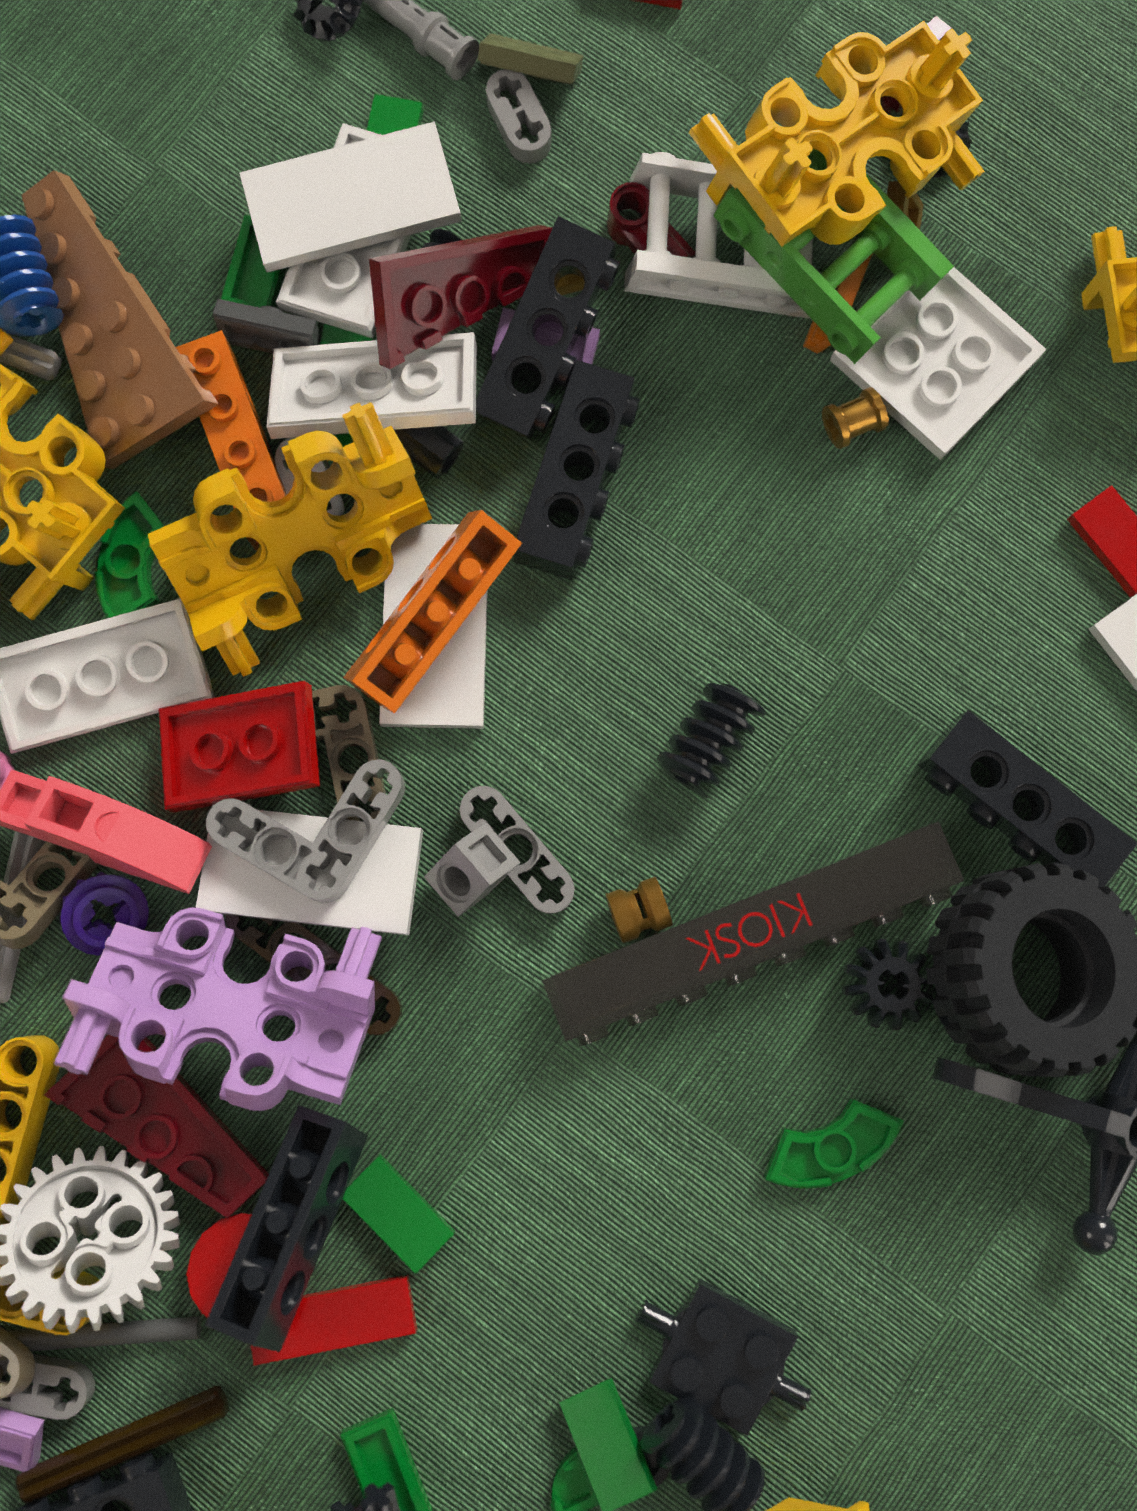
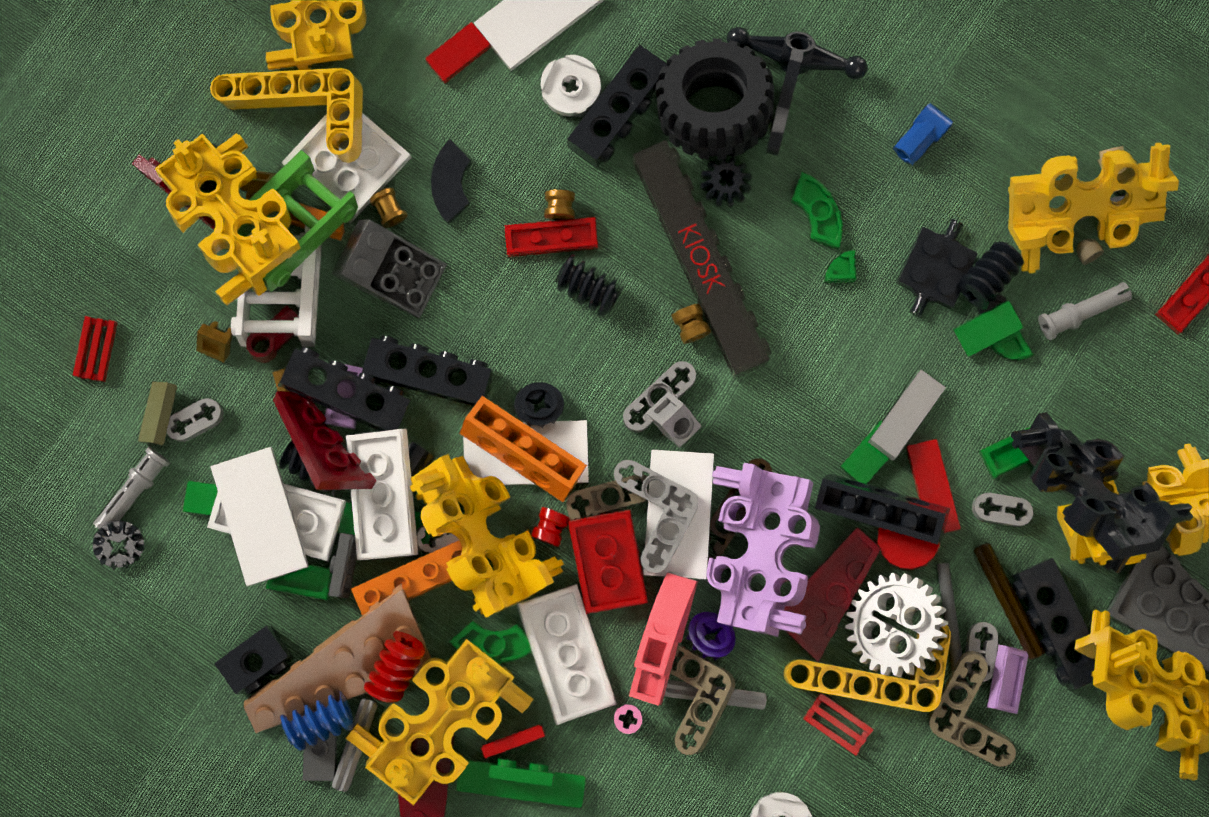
camera: 90 degrees left, 0 degrees up
none -> pearl gold tile [196,321,233,363]
none -> yellow beam [210,68,363,163]
none -> black brick [214,626,293,696]
none -> dark grey slope [331,220,447,318]
none -> red piece [363,631,425,703]
none -> black tile [431,139,471,225]
none -> red tile [504,217,598,257]
none -> black gear [514,382,564,429]
none -> red wheel [531,507,570,547]
none -> white plate [541,55,601,117]
none -> pearl gold wheel [544,190,575,221]
none -> green tile [824,250,856,283]
none -> light grey tile [868,370,946,460]
none -> blue piece [893,102,954,166]
none -> light grey beam [972,493,1033,527]

